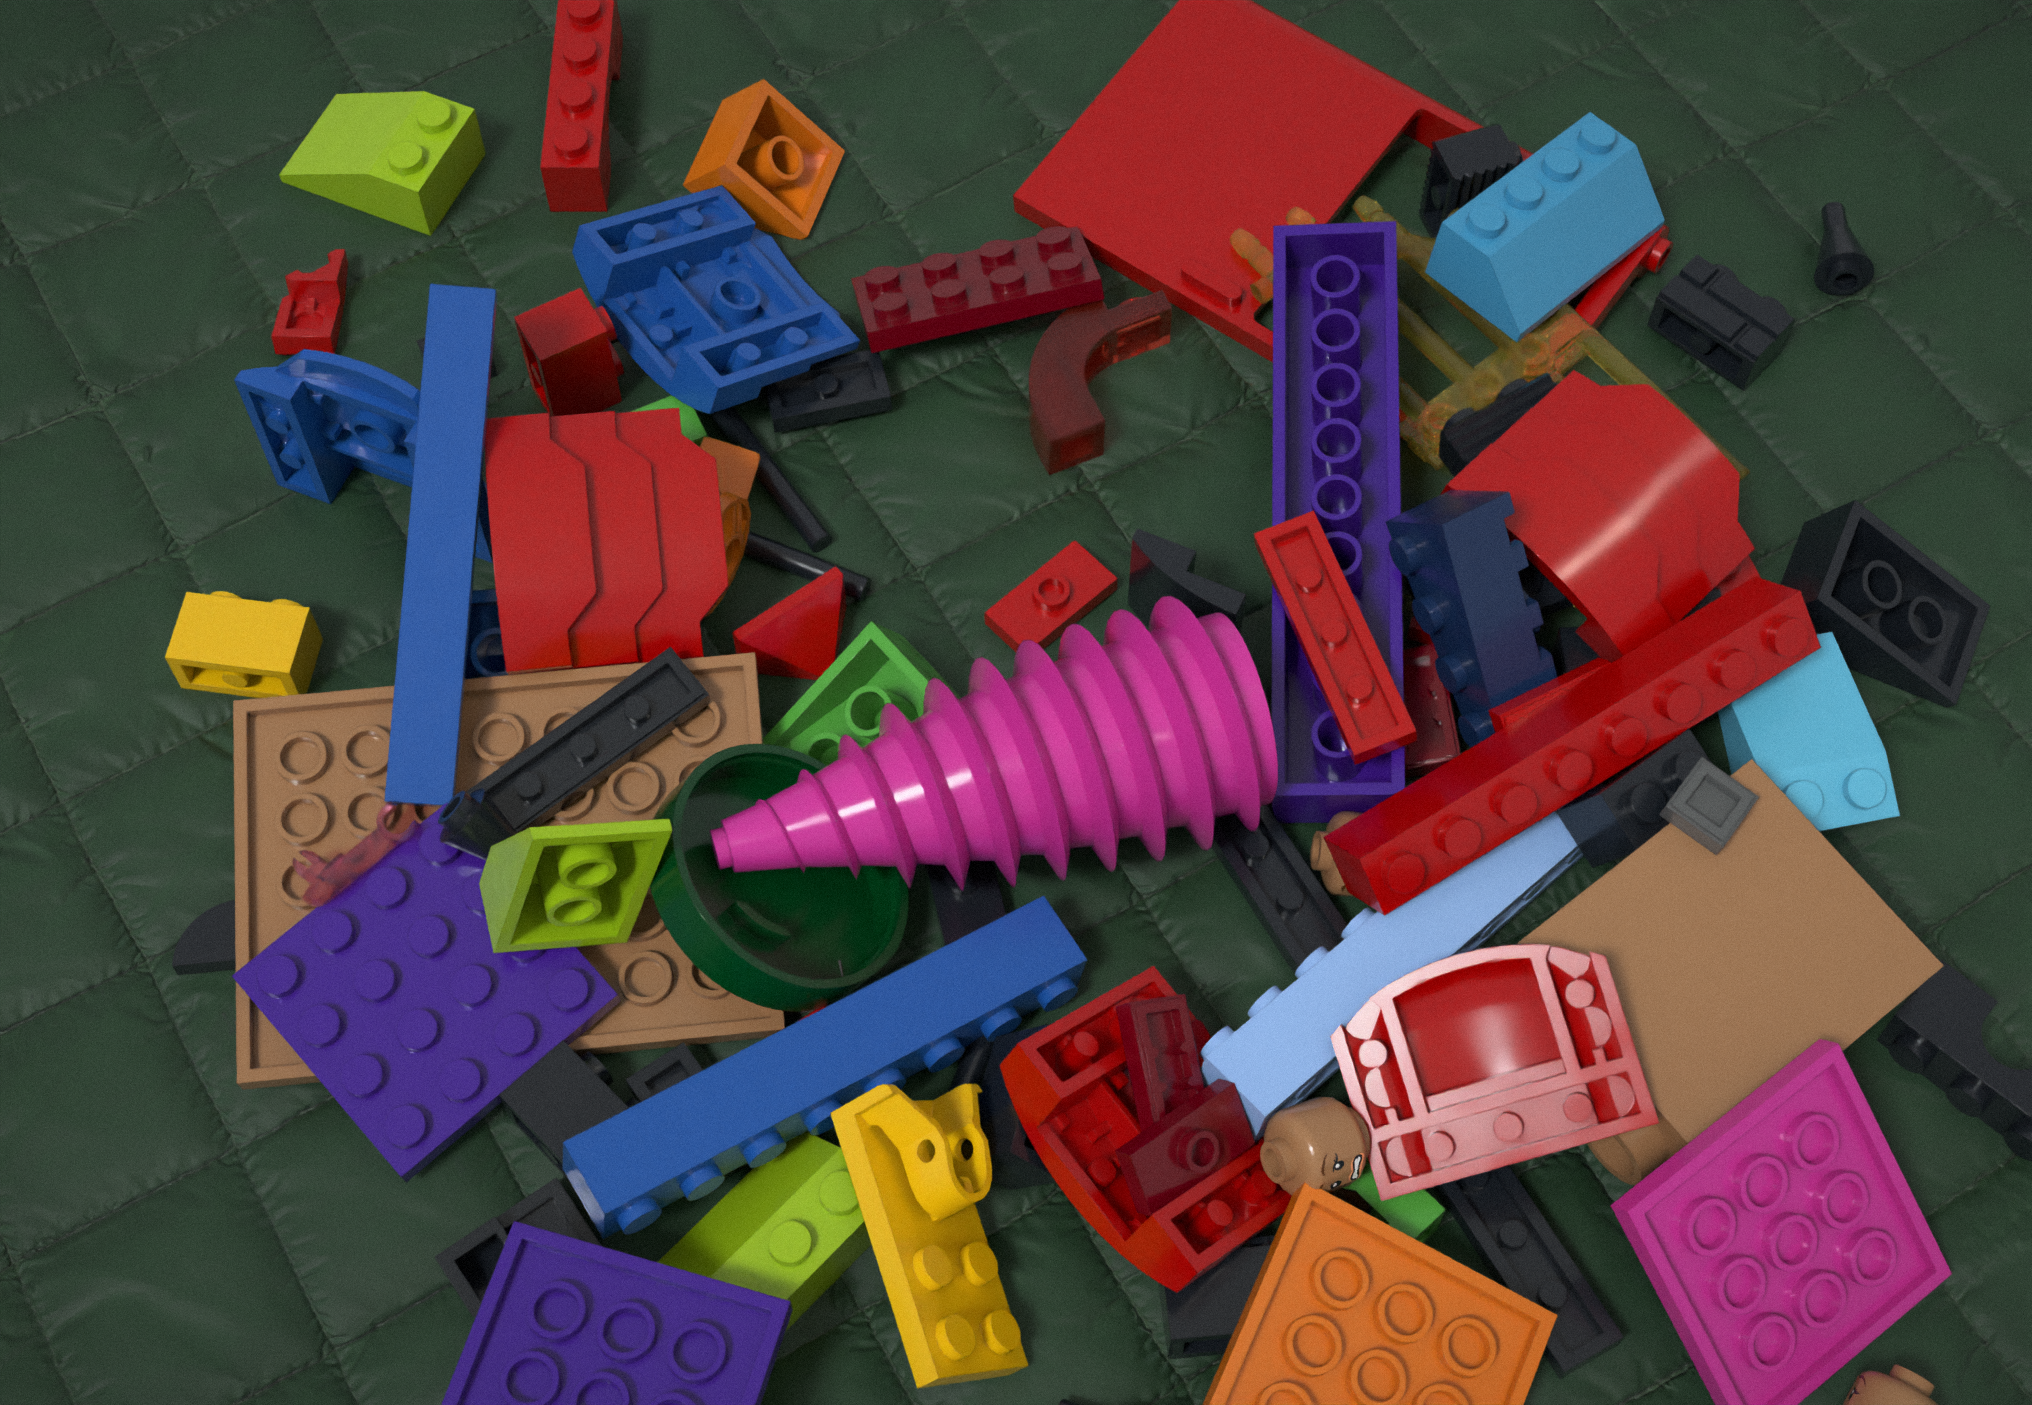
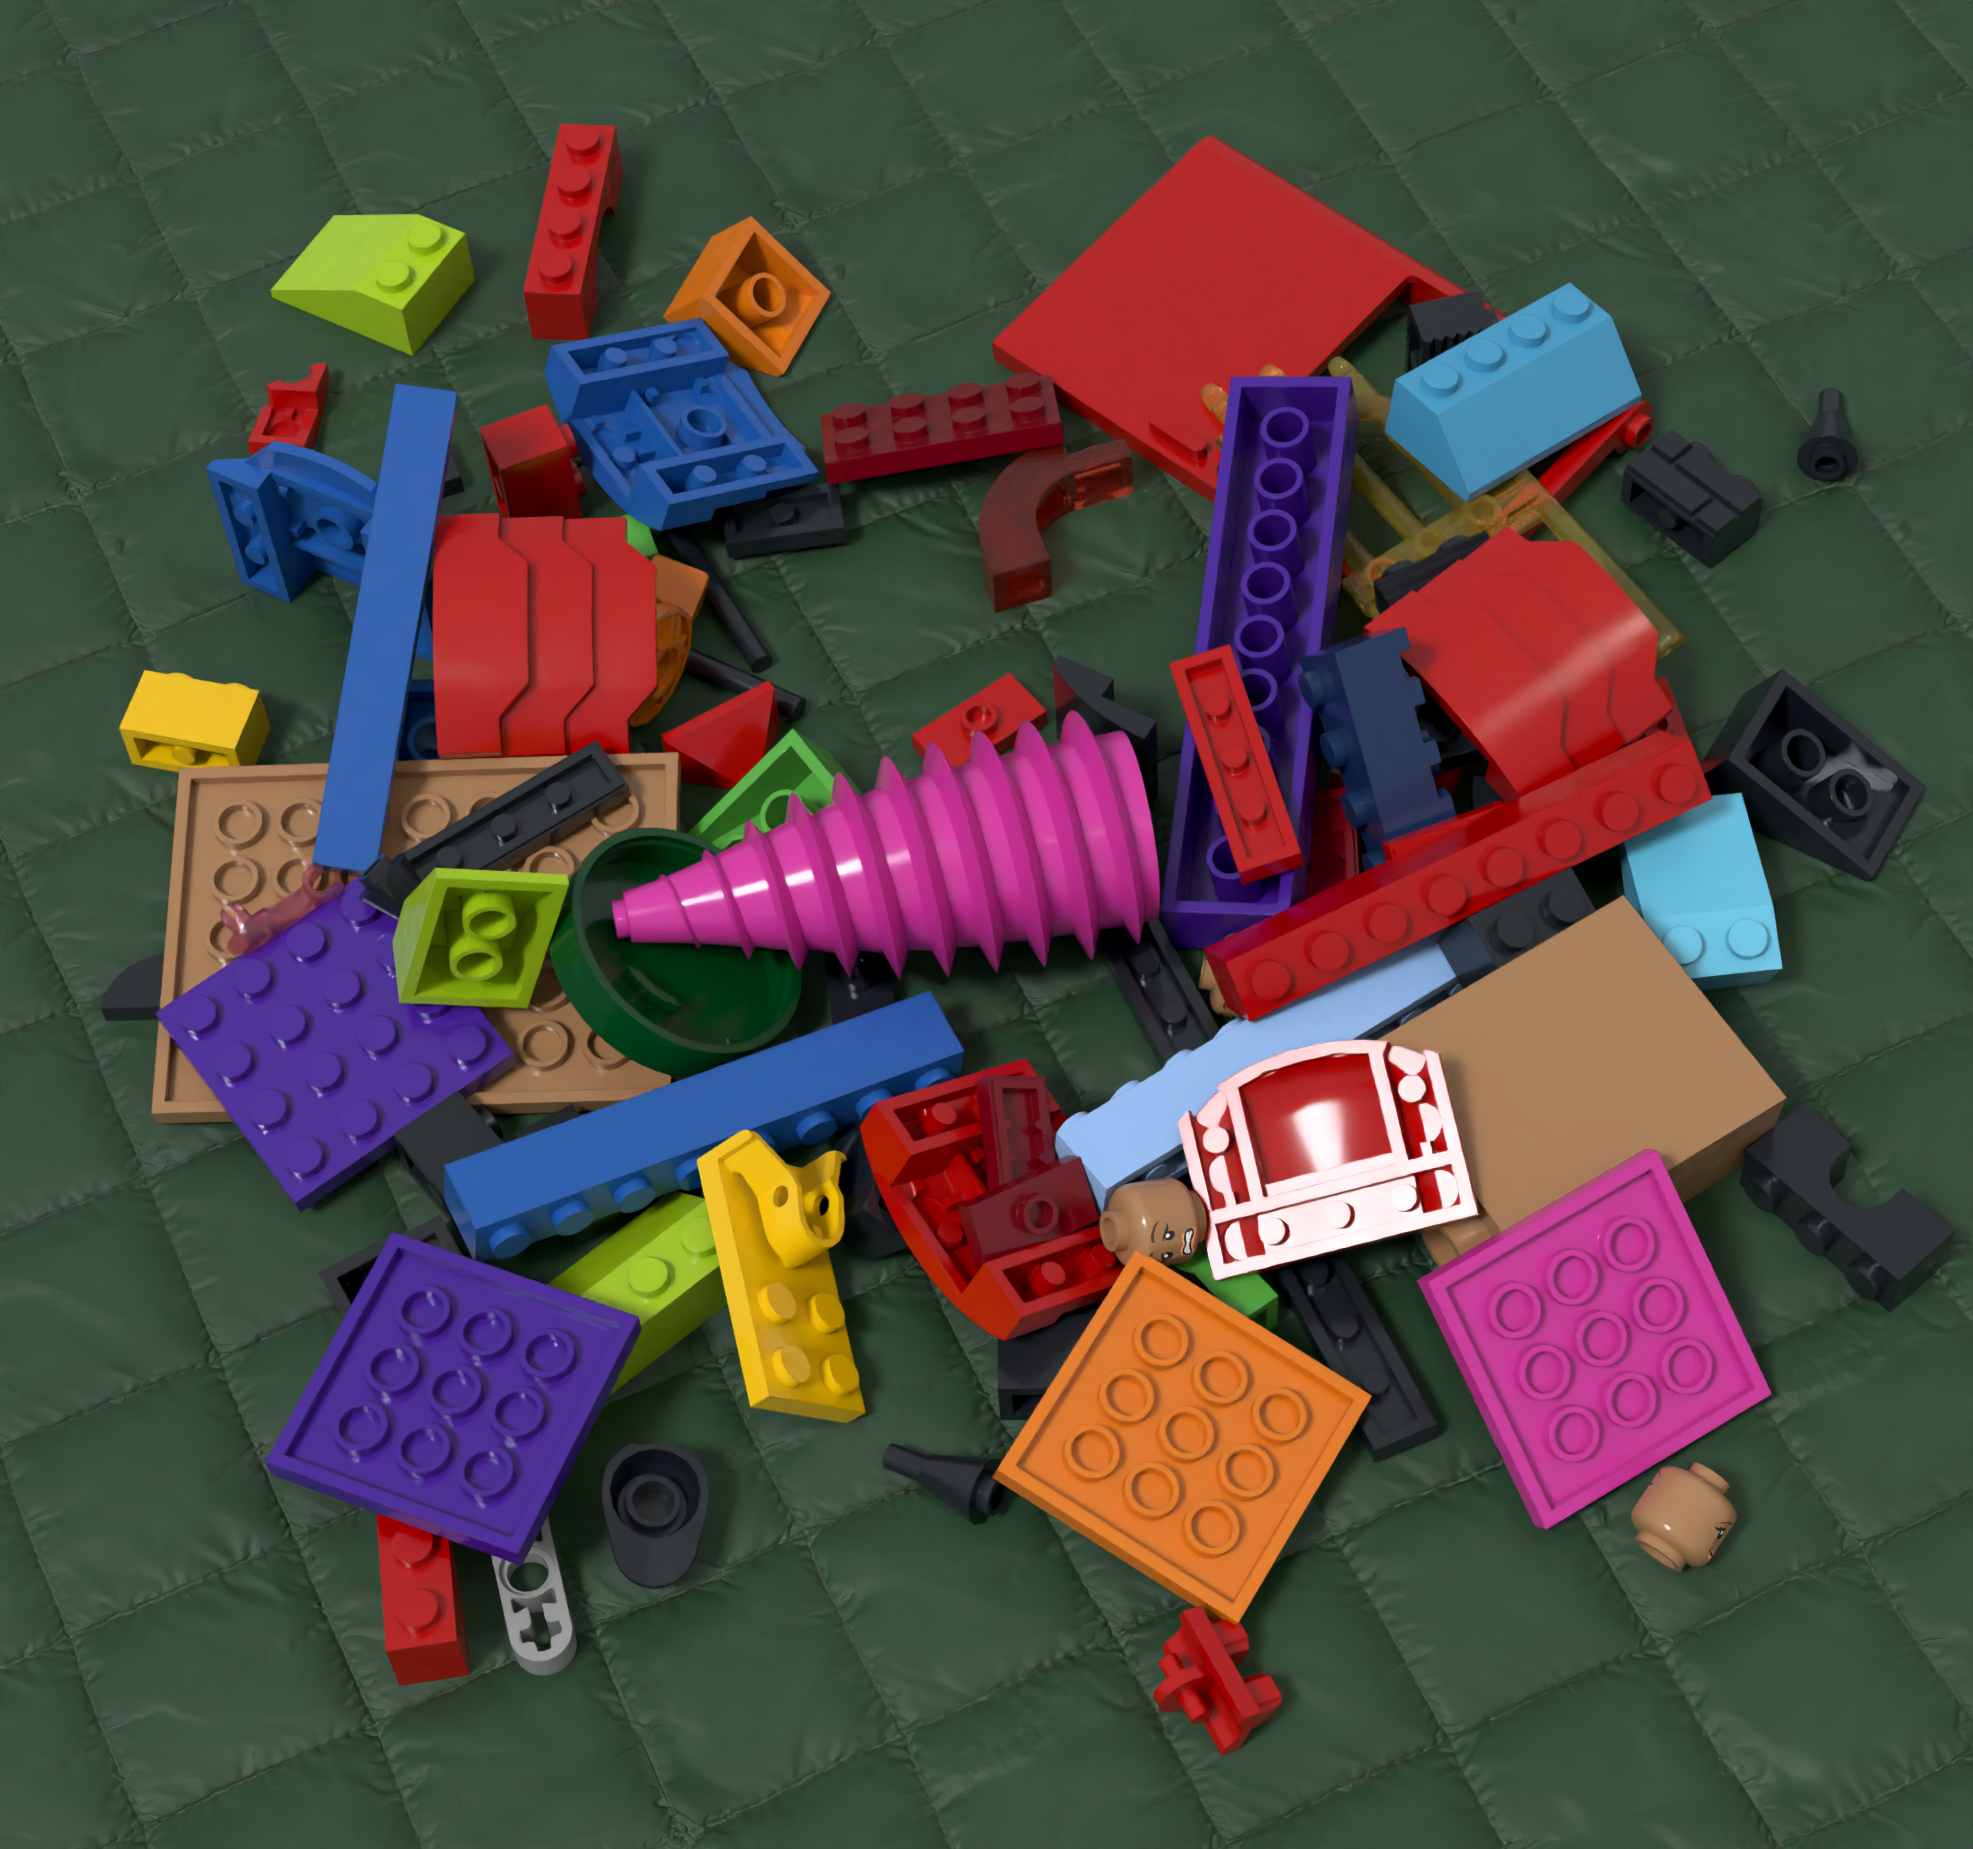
camera: 10 degrees right, 5 degrees down
dark grey tile [1659,757,1759,855] -> none

